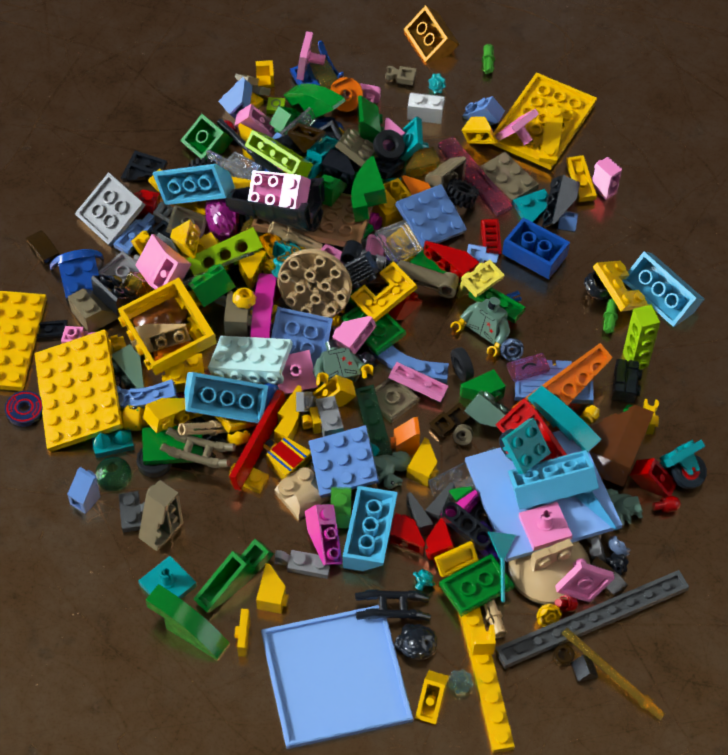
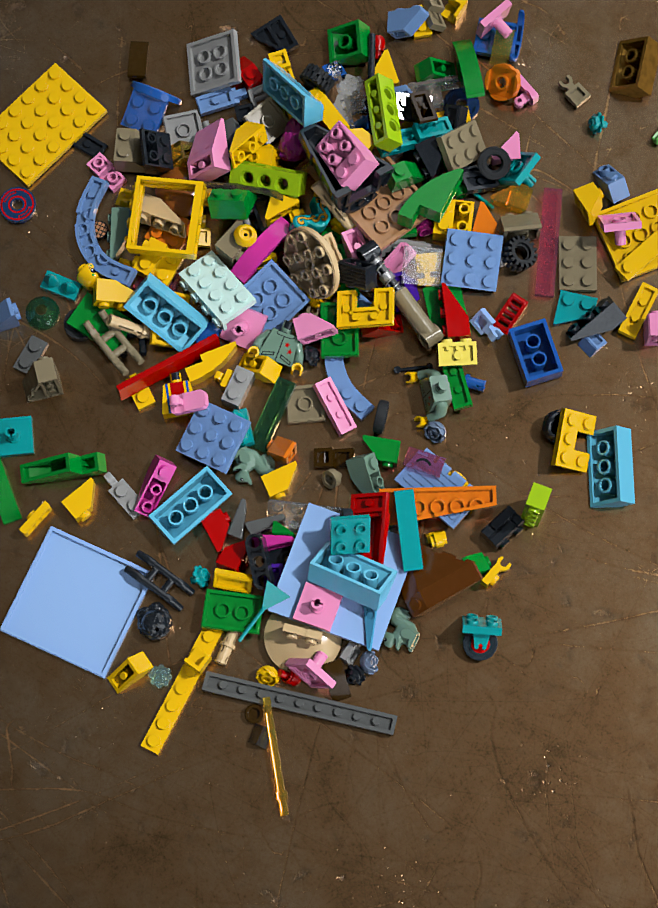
camera: 40 degrees right, 20 degrees up
yellow plate [34,329,123,452] -> none
yellow tile [131,230,151,256] -> none
yellow plate [226,430,250,446] -> none
bright pink slope [235,104,275,137] -> none
lime tile [266,97,286,114] -> none
tan slope [274,468,330,521] -> none
light grey plate [296,392,316,412] -> none
bright green plate [331,487,351,528] -> none
green slope [358,96,384,143] -> none
white slope [407,93,445,124] -> none
bright green axle [603,299,618,334] -> none
red slope [630,458,676,497] -> none
red cylinder [652,496,681,513] -> none
none -> bright pink piece [169,390,209,416]
none -> black hinge [394,363,433,374]

